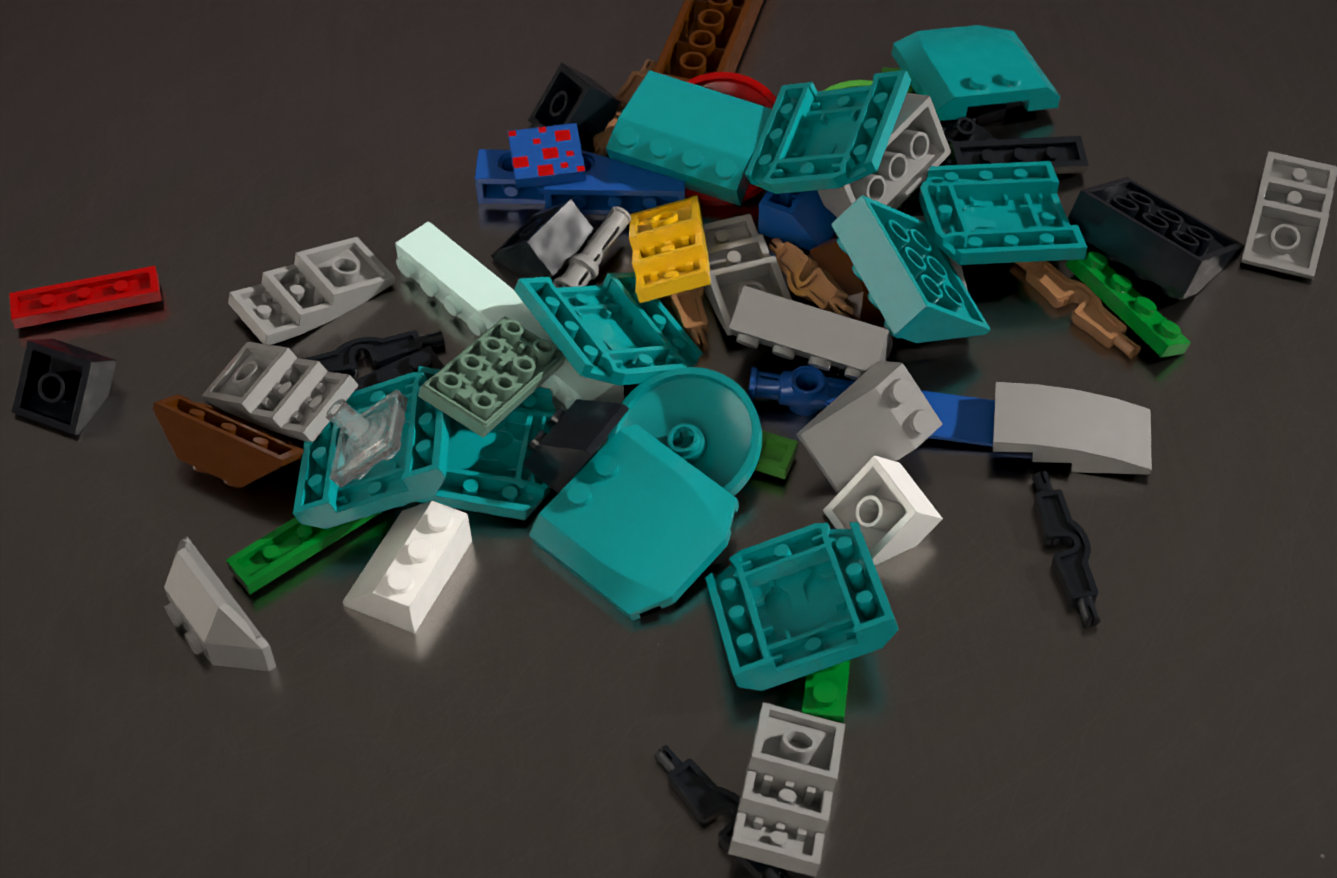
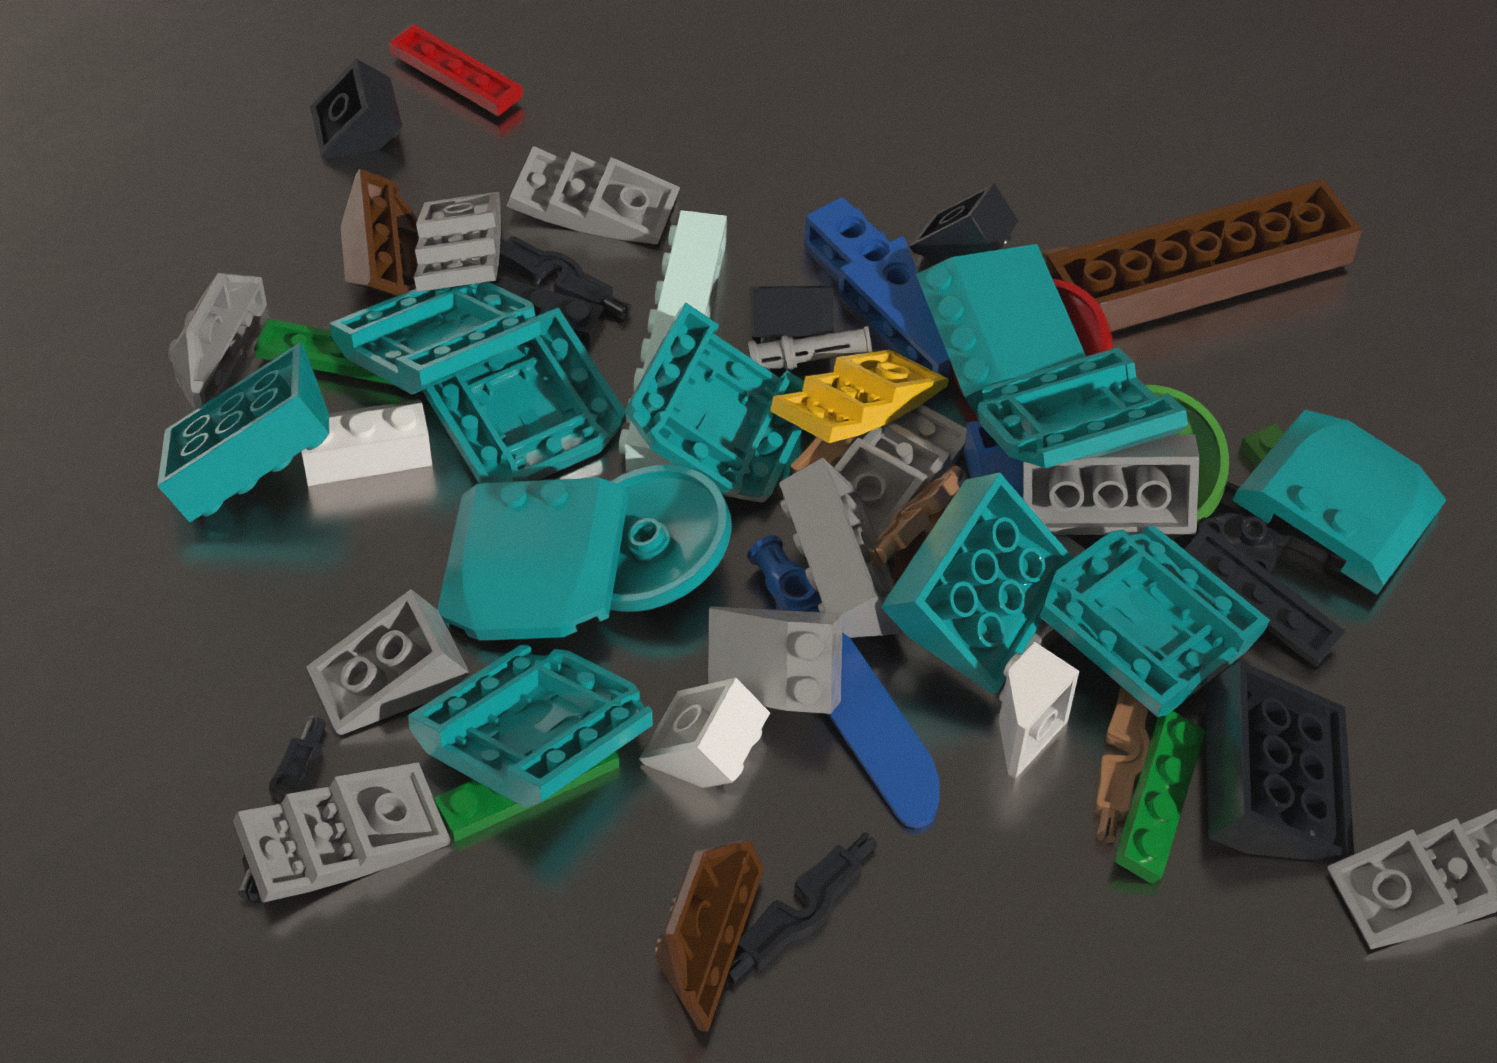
camera: 50 degrees right, 0 degrees up
clear plate [326,389,408,488] -> none
sand green tile [418,316,566,437] -> none
blue tile [508,123,586,188] -> none
black slope [523,399,629,493] -> none
bright green plate [755,430,798,479] -> none
light grey slope [993,382,1152,474] -> none
none -> teal slope [157,343,329,523]
none -> light grey slope [306,589,470,735]
none -> reddish brown wedge [655,840,764,1032]
none -> white slope [999,642,1079,779]

